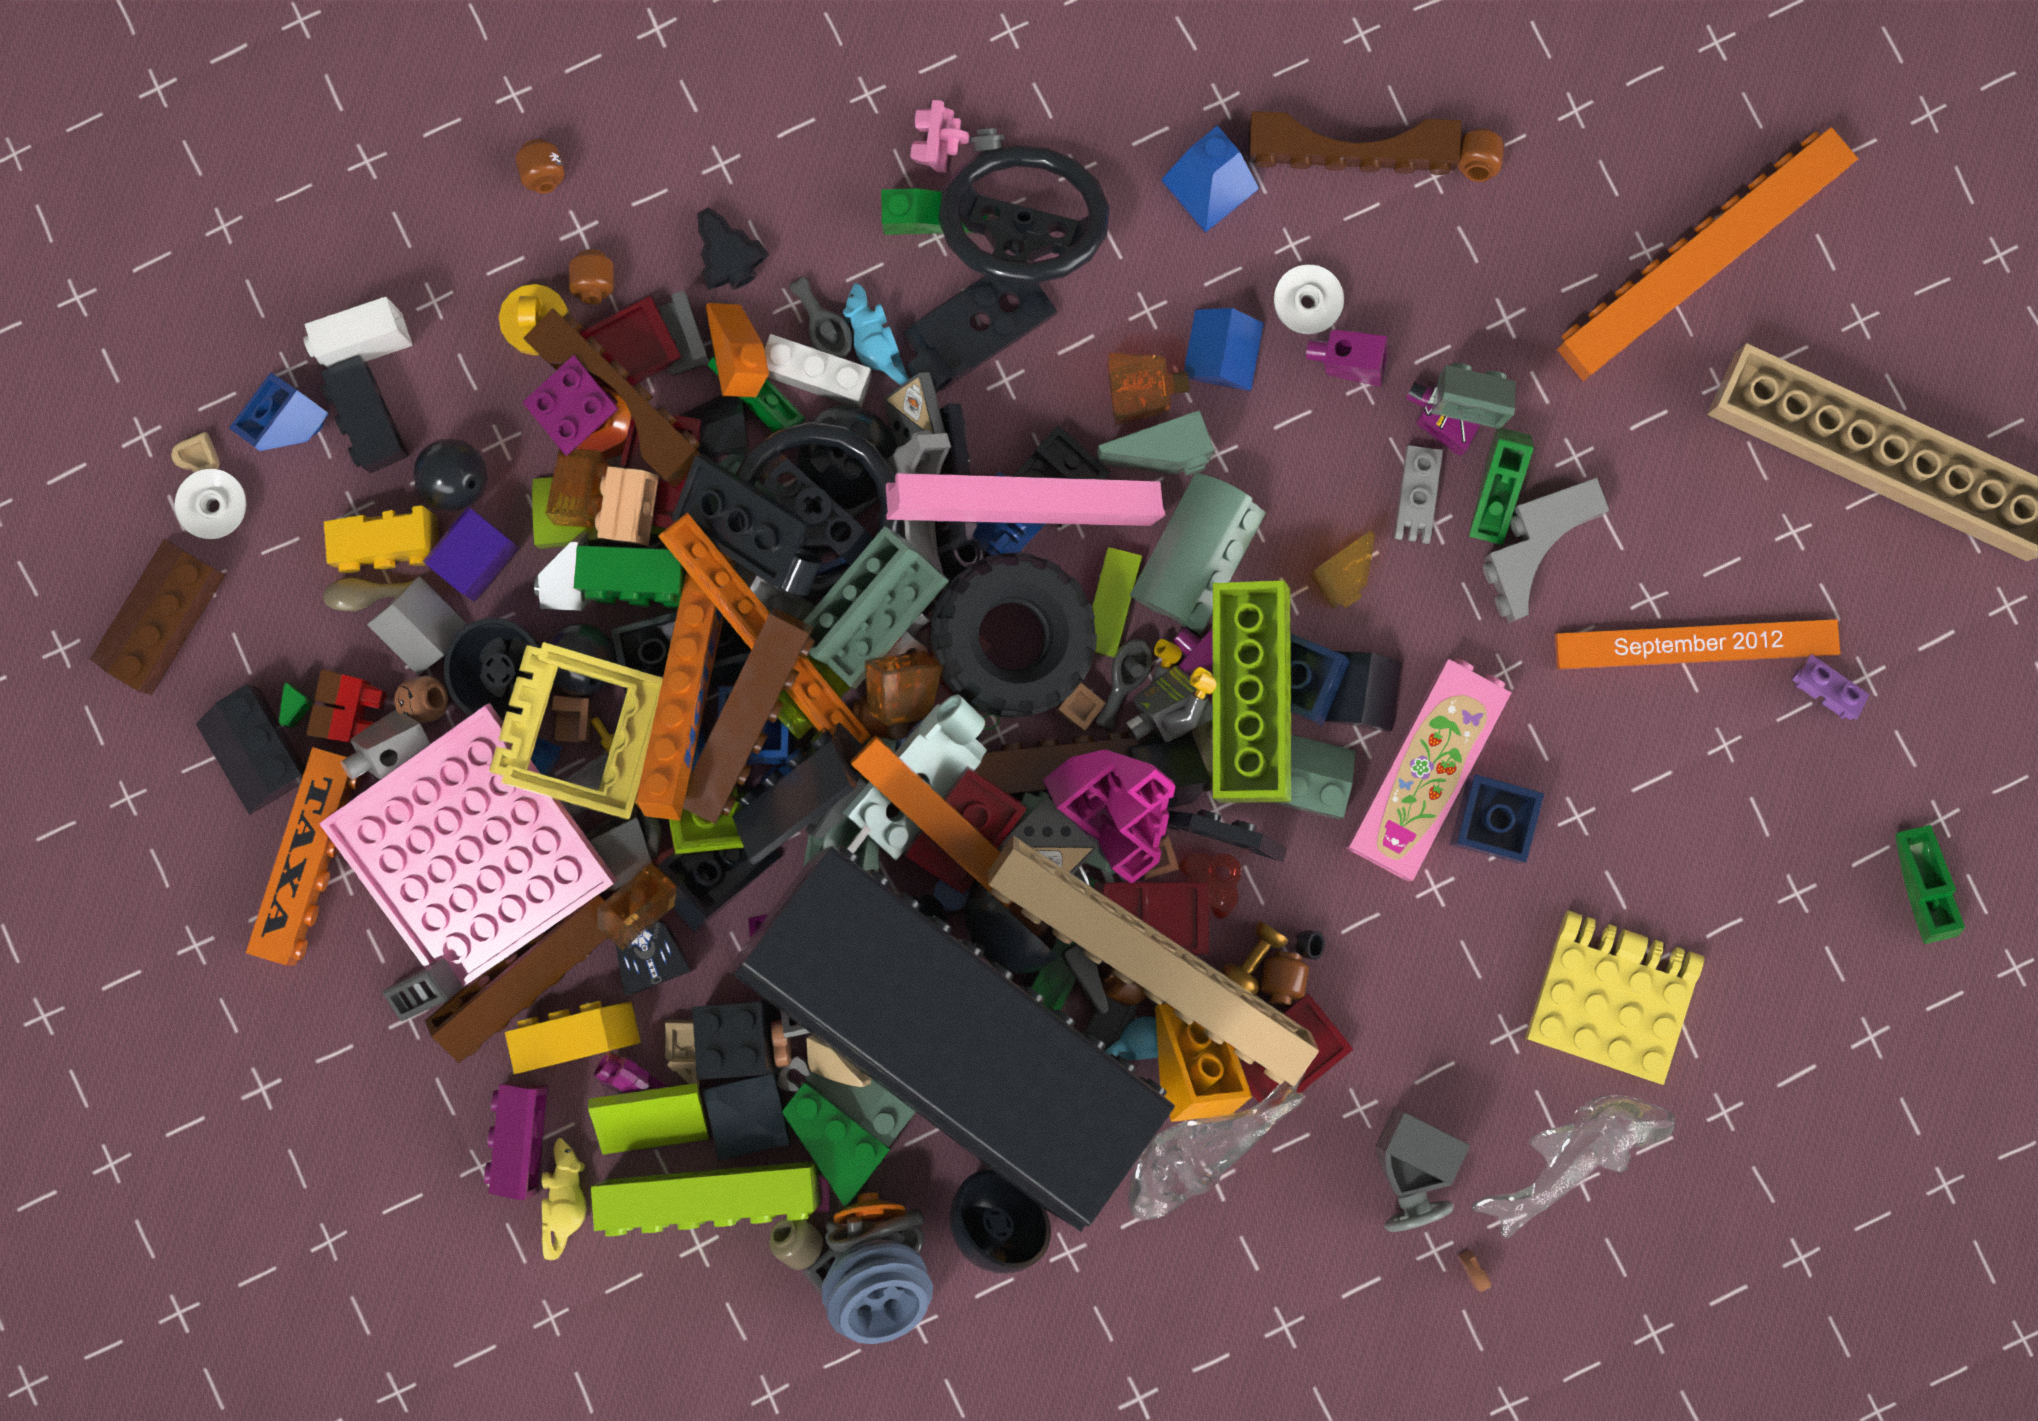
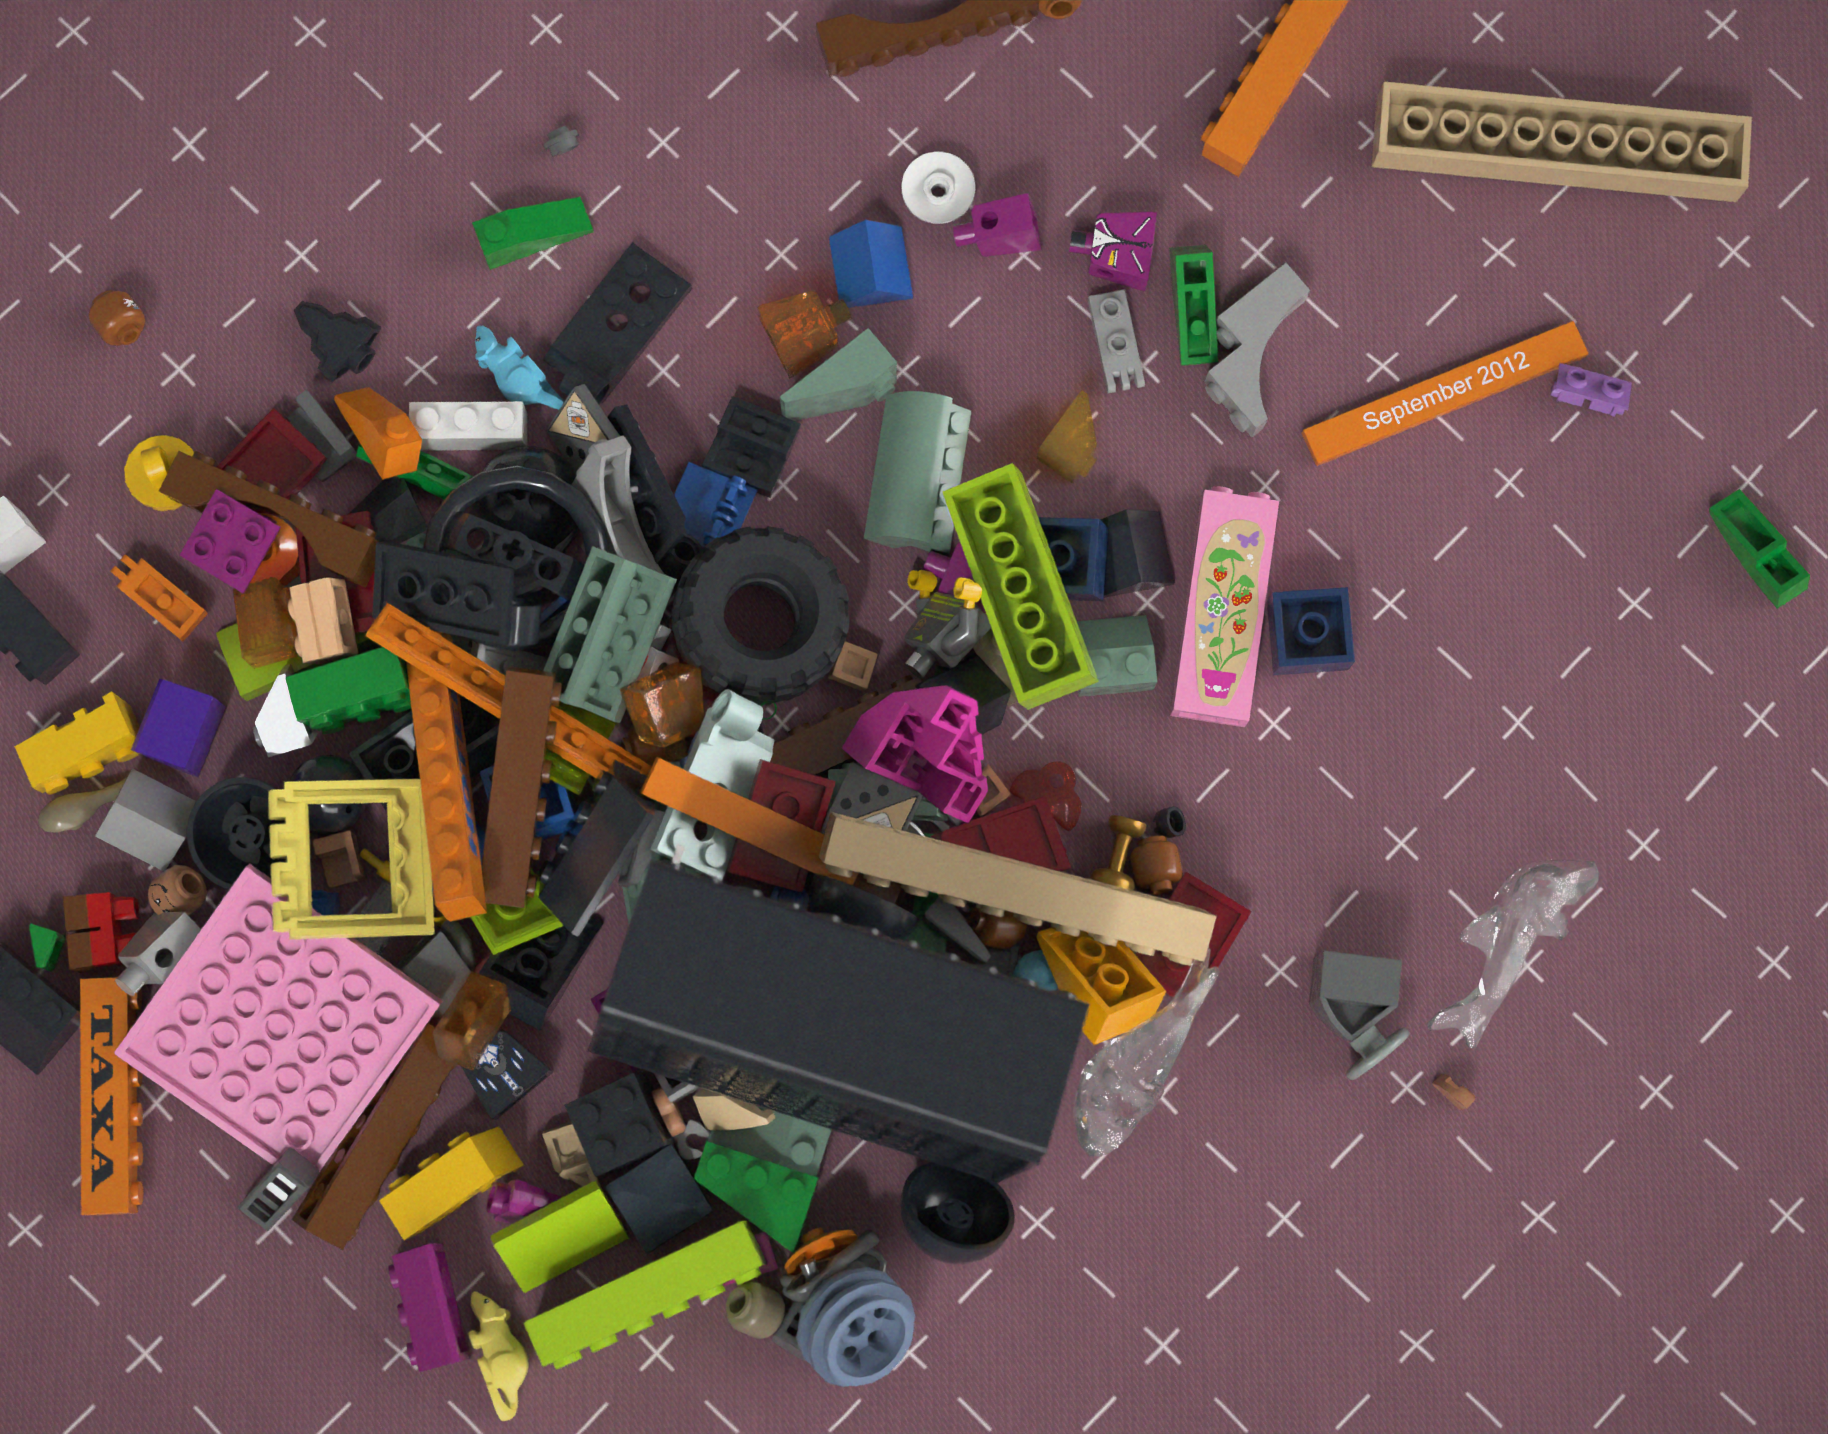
camera: 20 degrees left, 5 degrees down
black piece [413,438,488,511] -> none
dark orange head [569,249,614,305] -> none
dark grey piece [789,277,852,359] -> none
bright pink tile [885,473,1165,526] -> none
bright pink hips [910,100,970,172] -> none
black piece [938,145,1110,285] -> none
lime tile [1092,547,1142,658] -> none
dark grey piece [1096,639,1152,731] -> none
blue slope [1161,125,1259,233] -> none
black wing [1167,809,1287,862] -> none
sand green slope [1431,363,1516,429] -> none
light yellow hinge [1525,910,1704,1085] -> none
none -> orange hinge [110,554,208,642]

